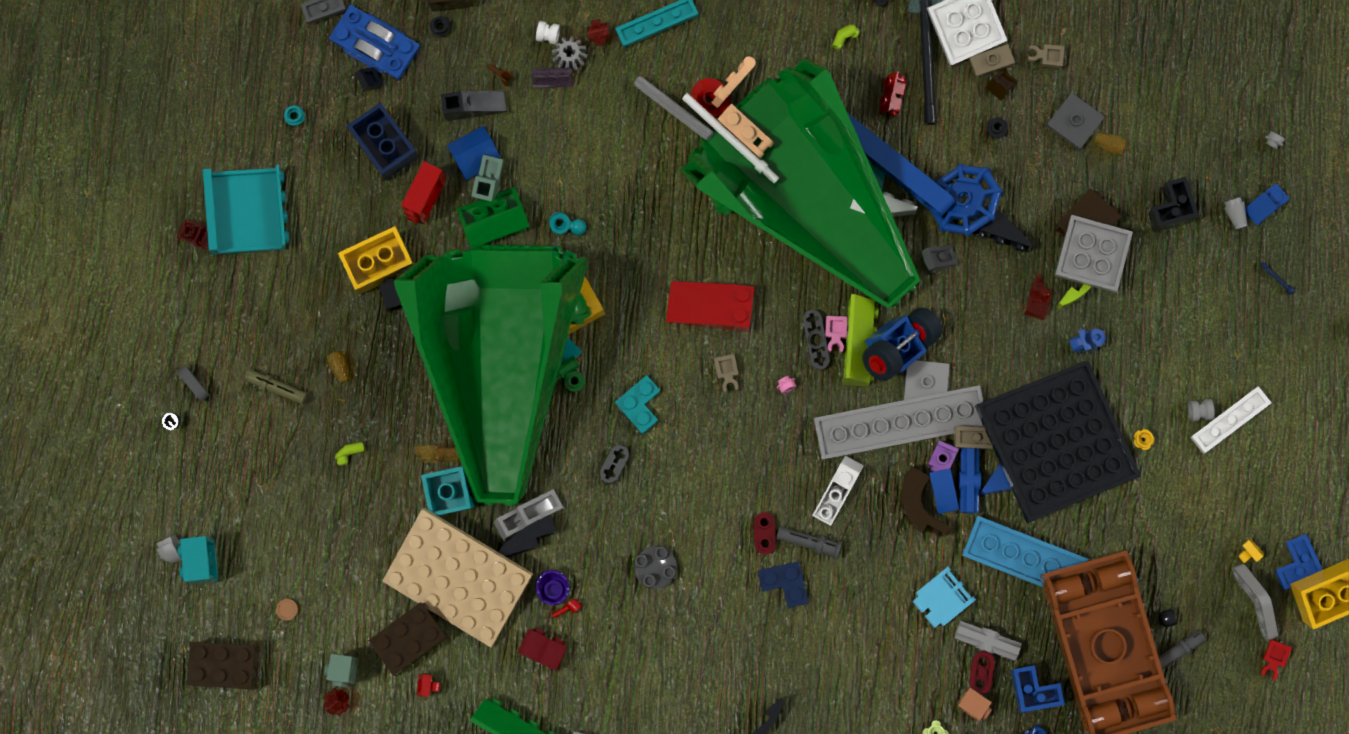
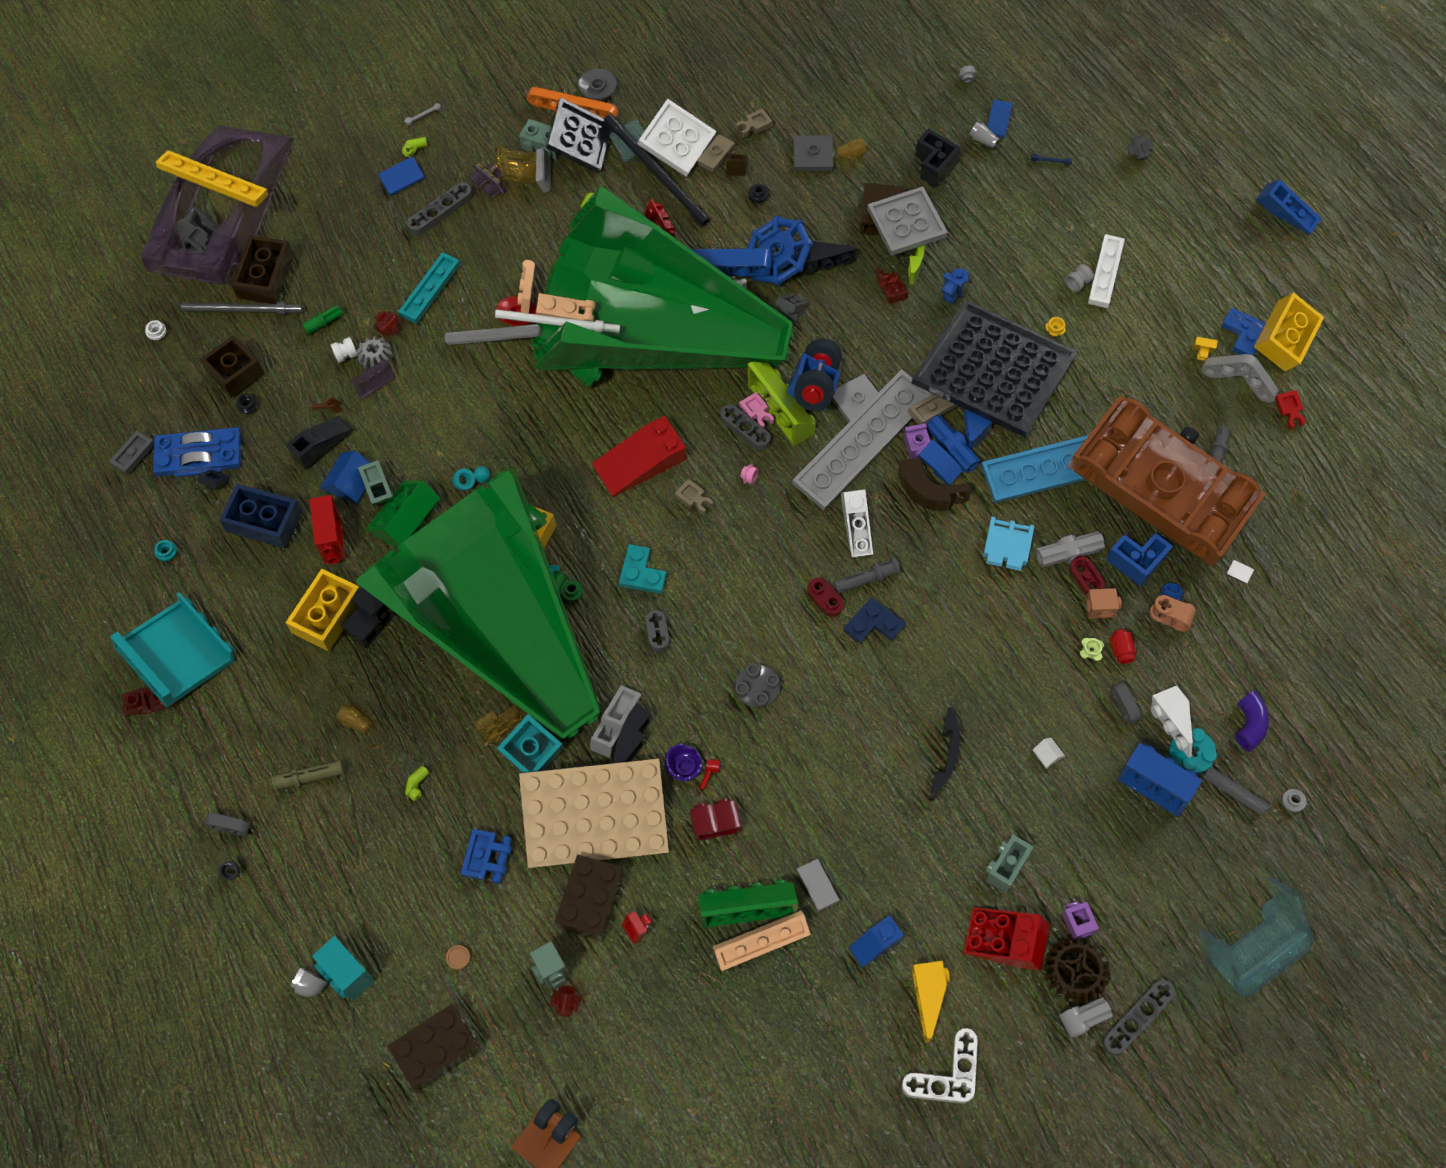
camera: 40 degrees left, 15 degrees down
none -> blue plate [461,829,512,884]

